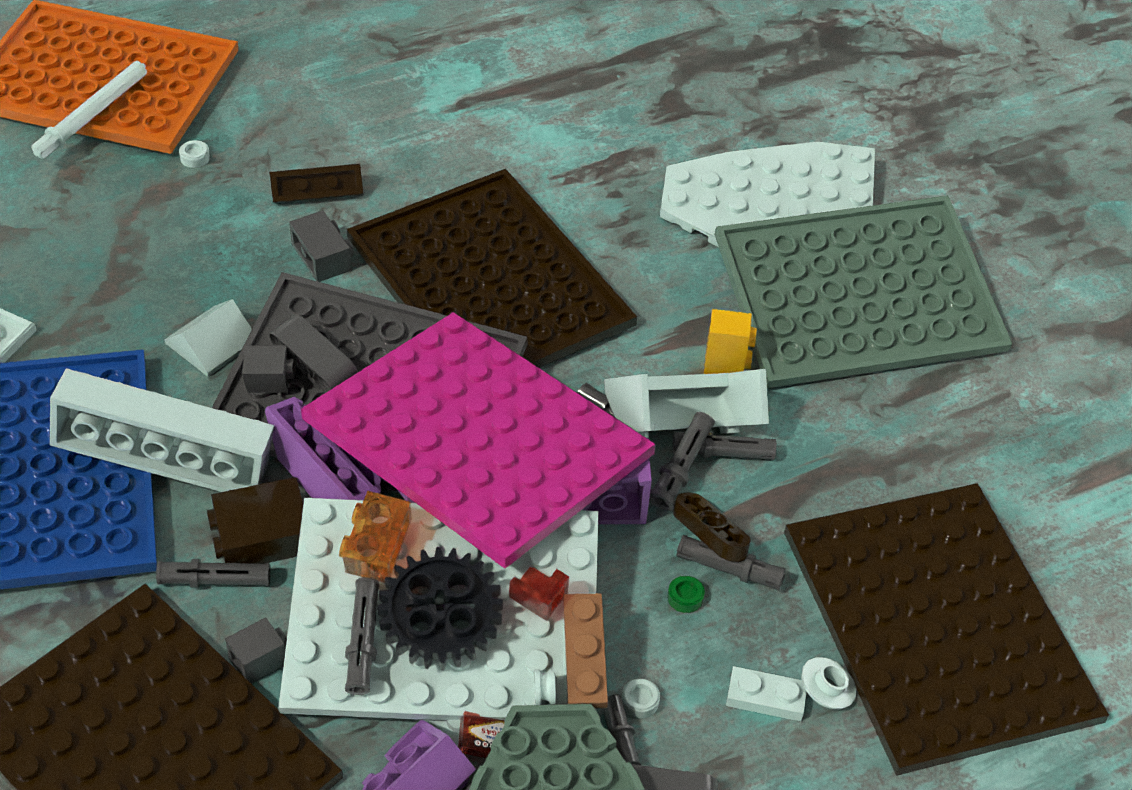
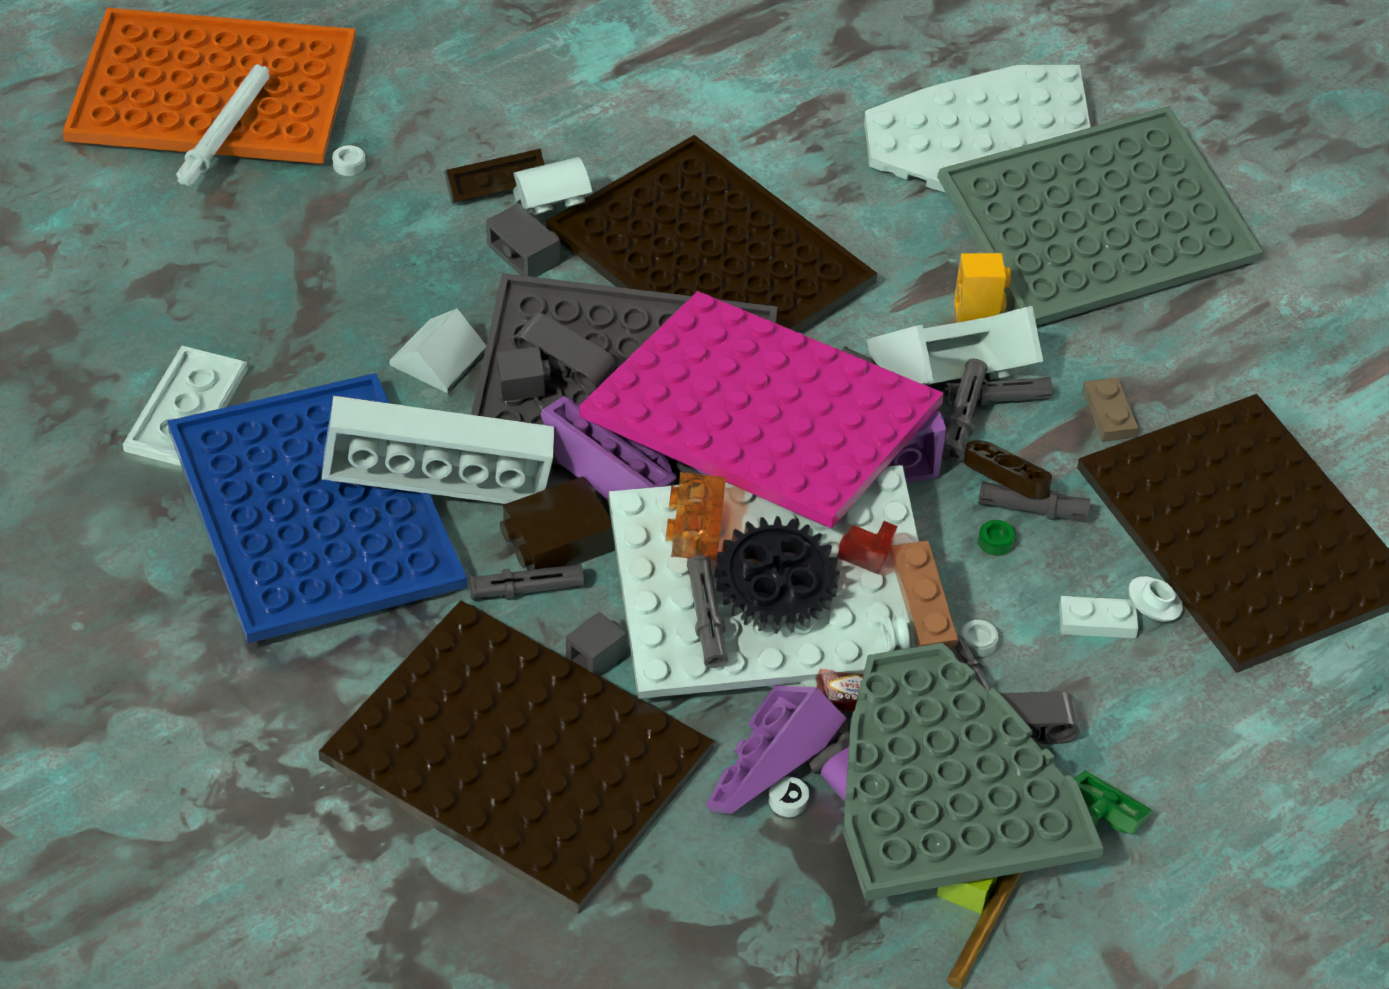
camera: 10 degrees left, 0 degrees up
none -> light aqua brick [513,157,592,215]
none -> dark tan plate [1082,378,1138,442]

